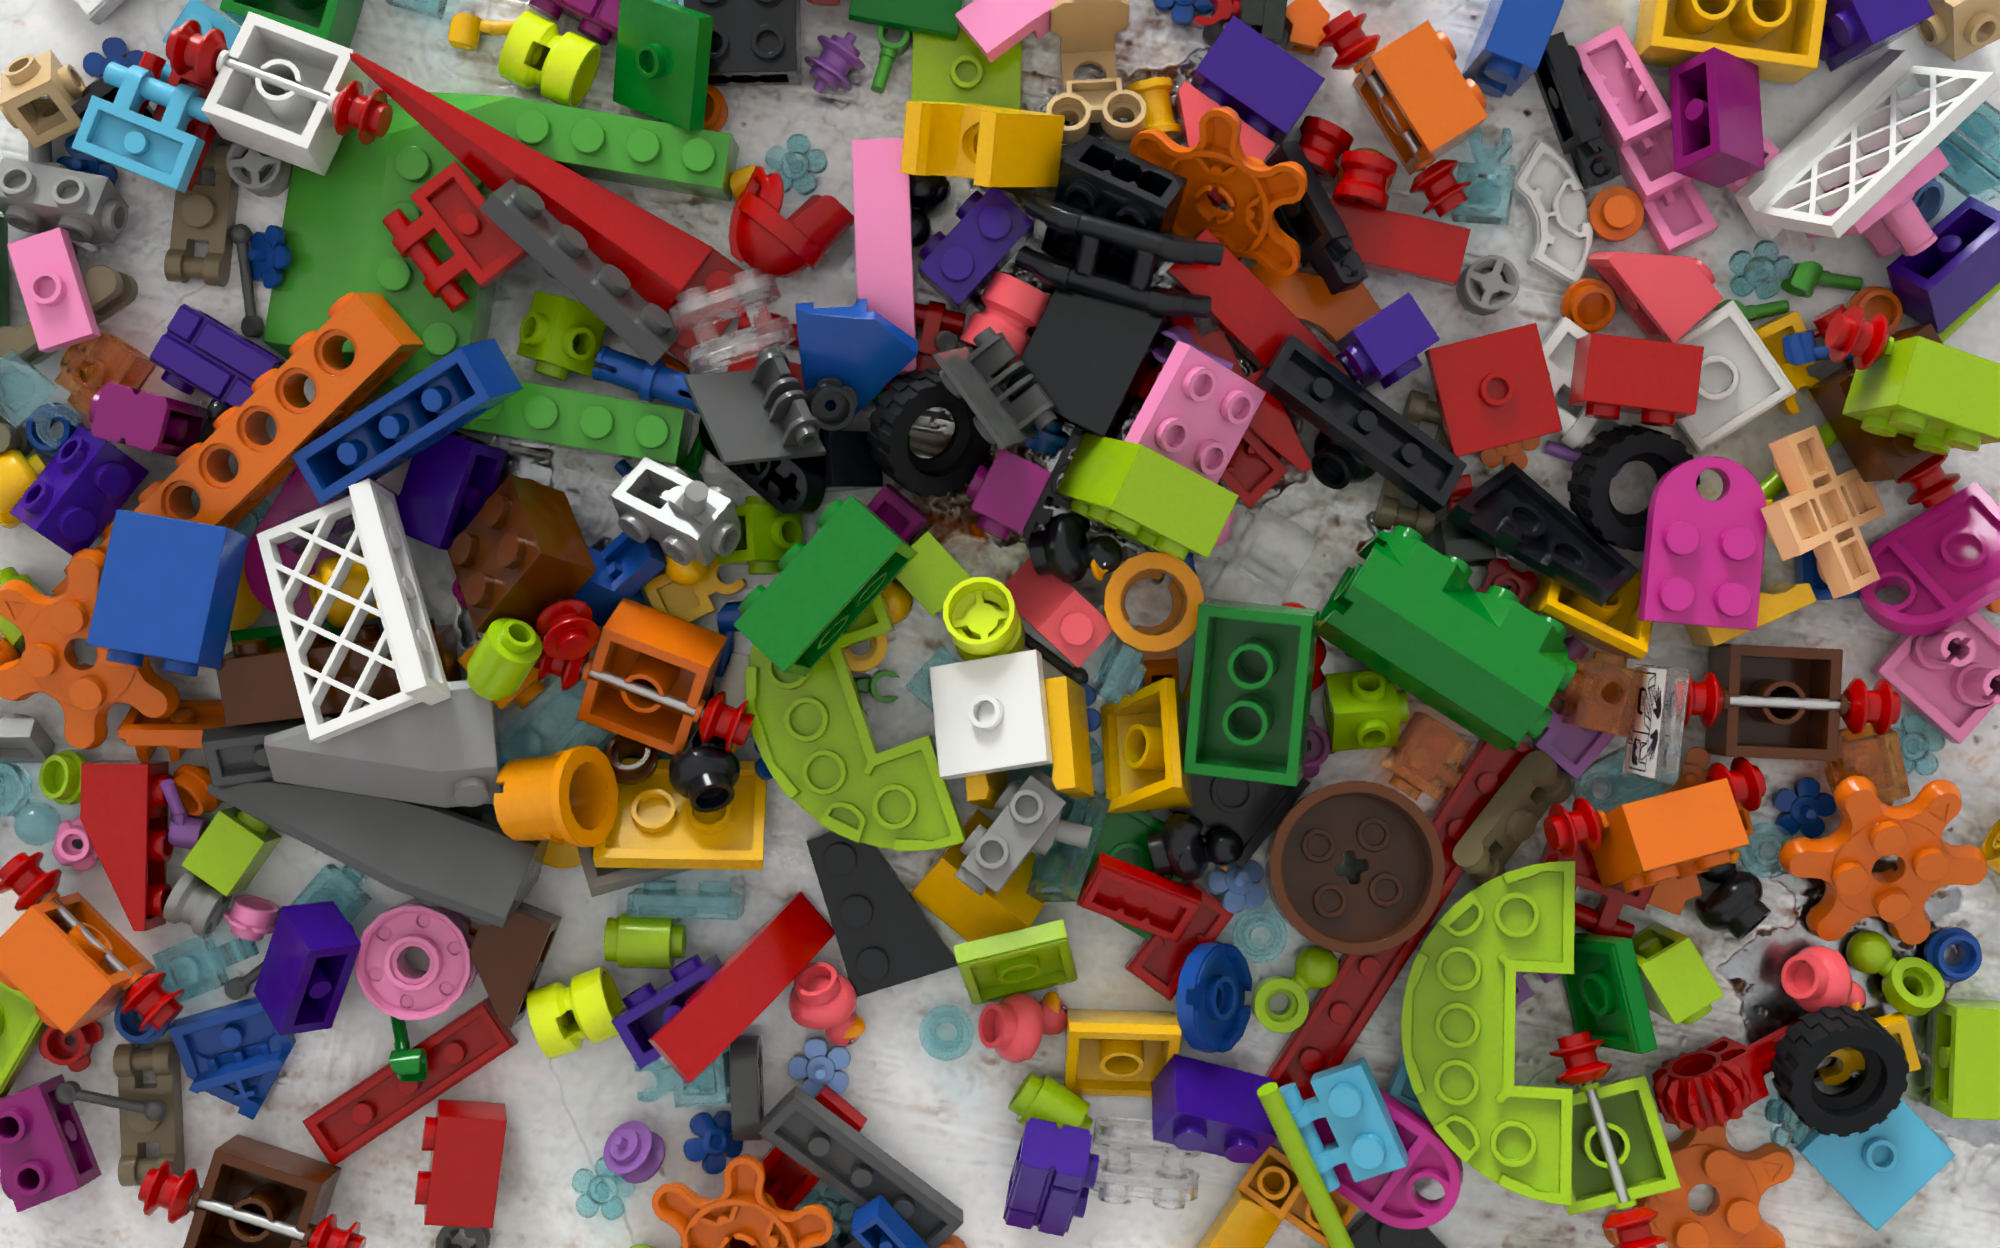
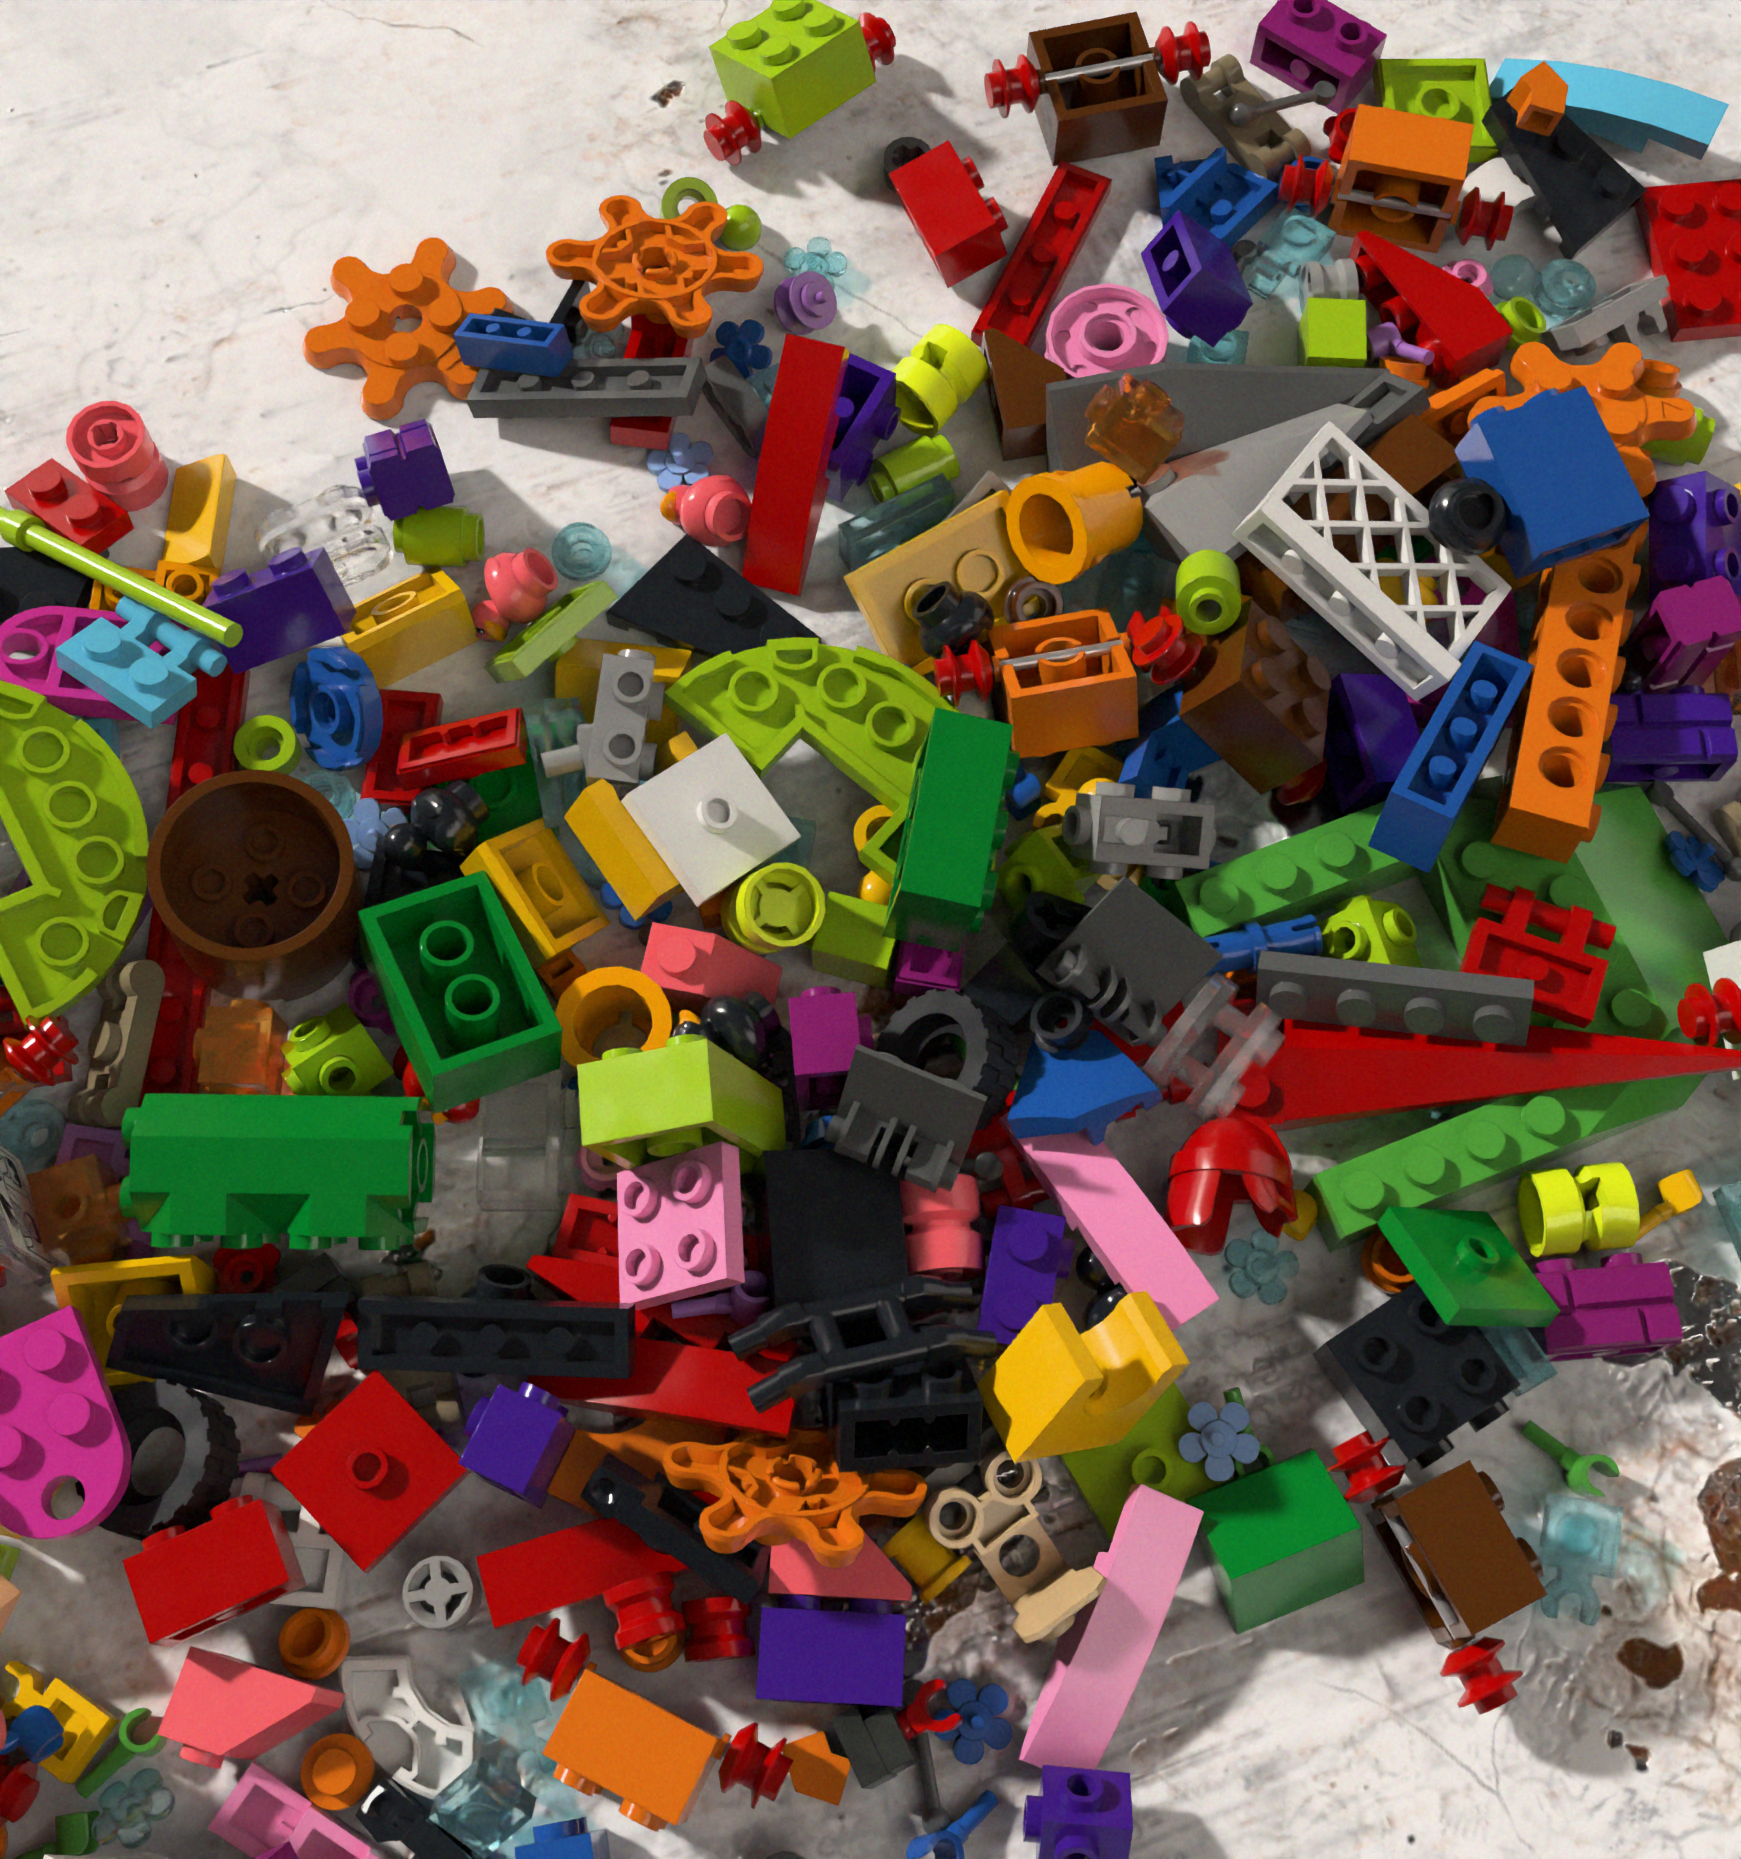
camera: 145 degrees right, 20 degrees down
bright pink plate [224,895,279,941] -> none
green hand [389,1016,428,1082] -> none
medium lavender wheel [804,32,865,94] -> none
bright green hand [854,669,900,703] -> none
clear light blue plate [1091,637,1147,705] -> none
white plate [1675,299,1797,454] -> none
none -> clear light blue plate [429,1756,537,1859]
none -> clear orange brick [1084,372,1185,485]
none -> light blue plant [1179,1402,1260,1481]
none -> black animal [1428,477,1508,558]

